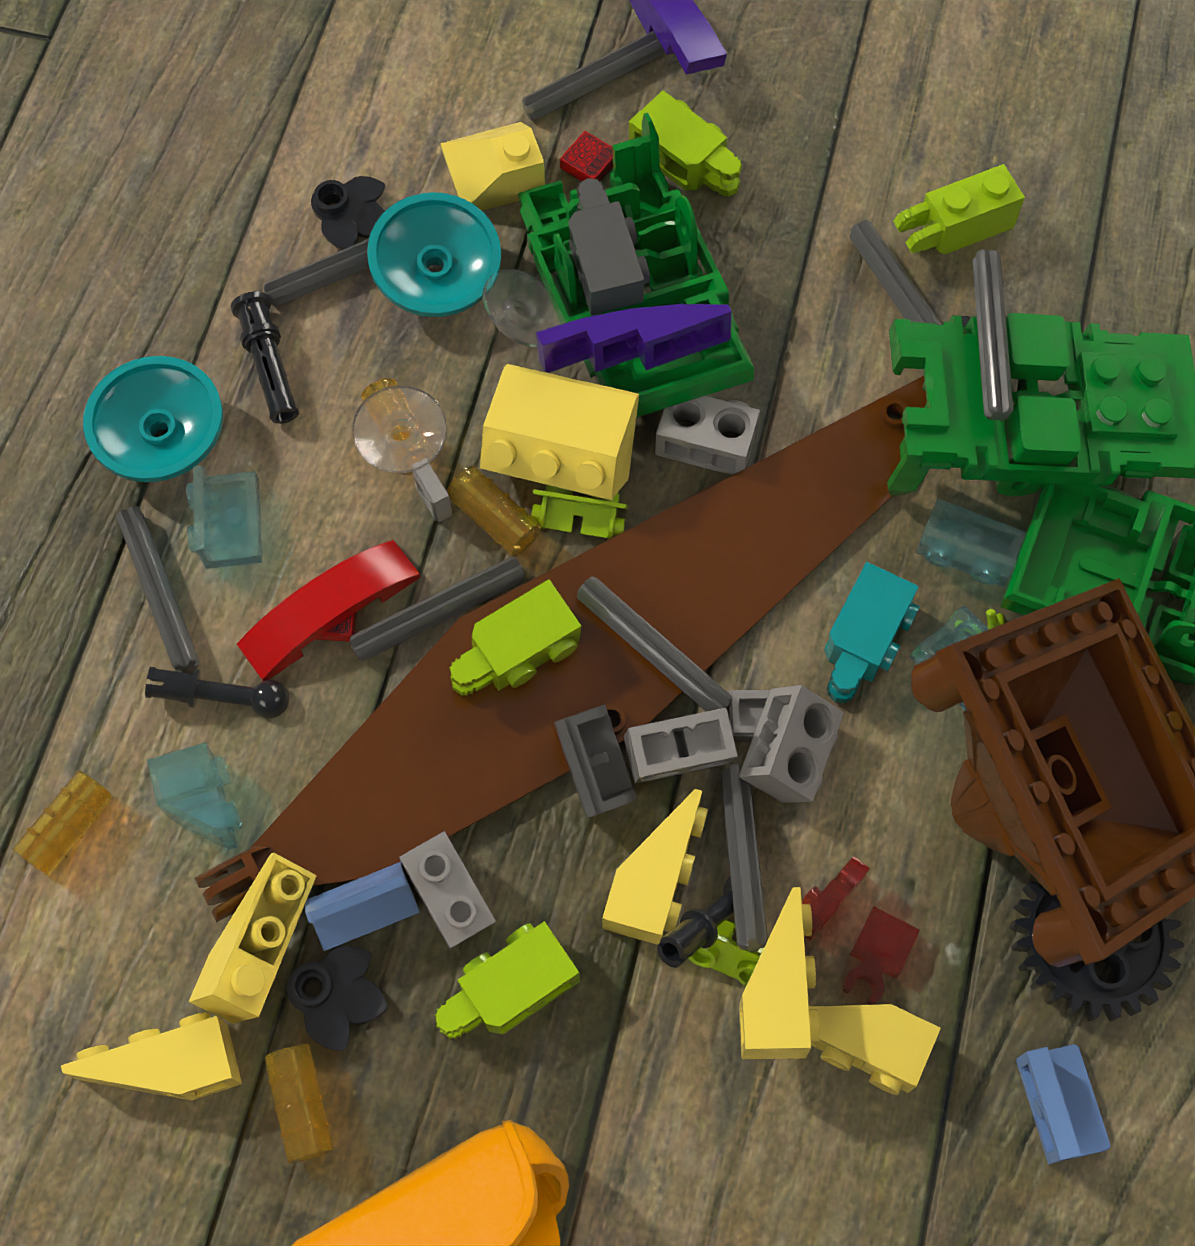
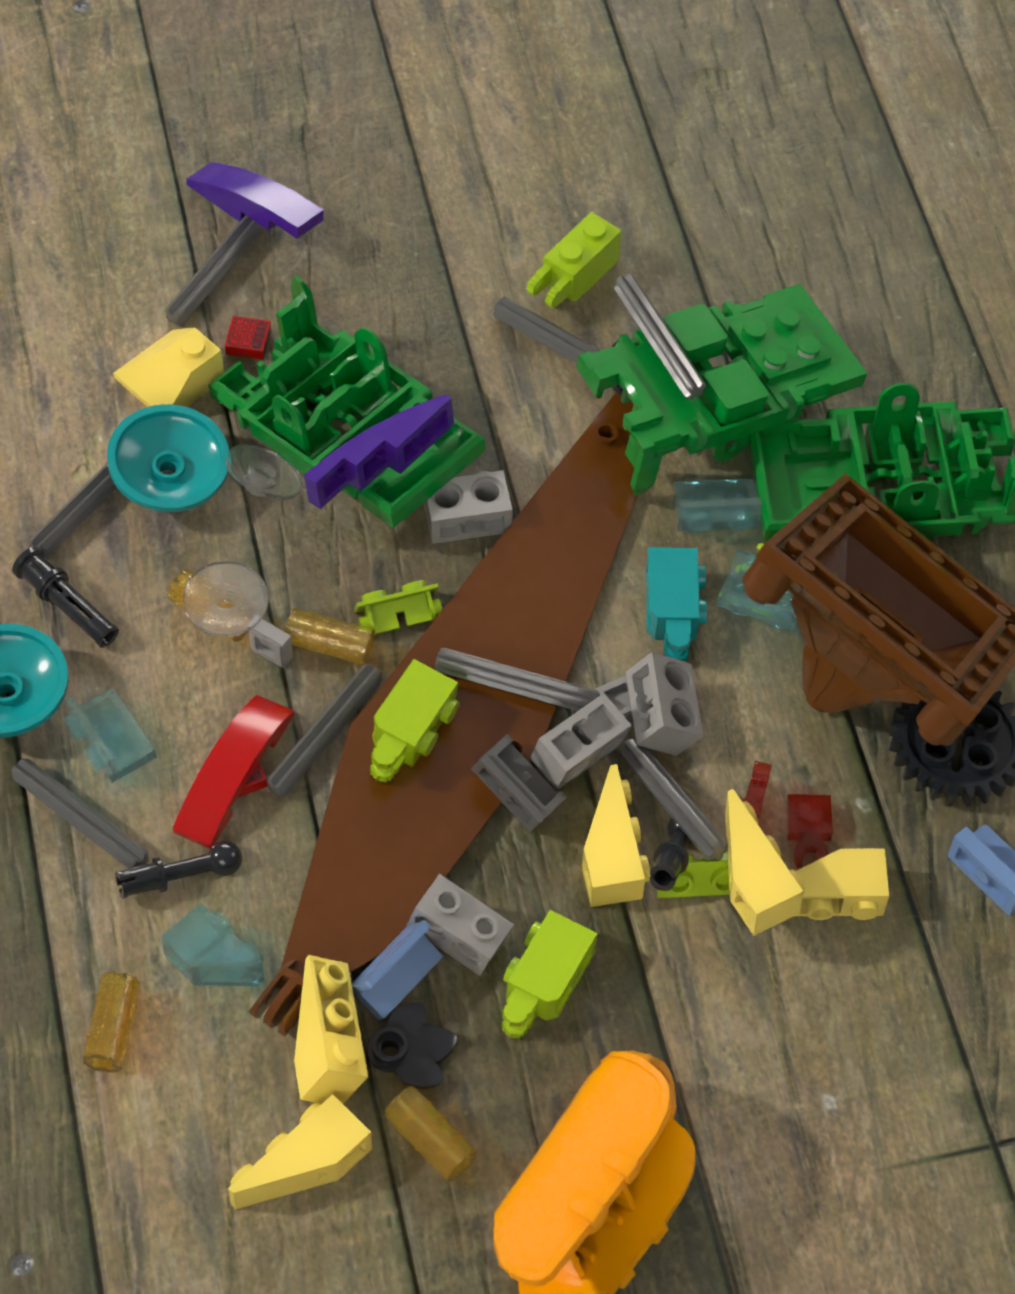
camera: 30 degrees left, 10 degrees down
black plate [311,176,385,250] -> none
light yellow slope [480,364,639,500] -> none
dark grey hinge [568,178,650,315] -> none
lime hinge [629,90,742,197] -> none

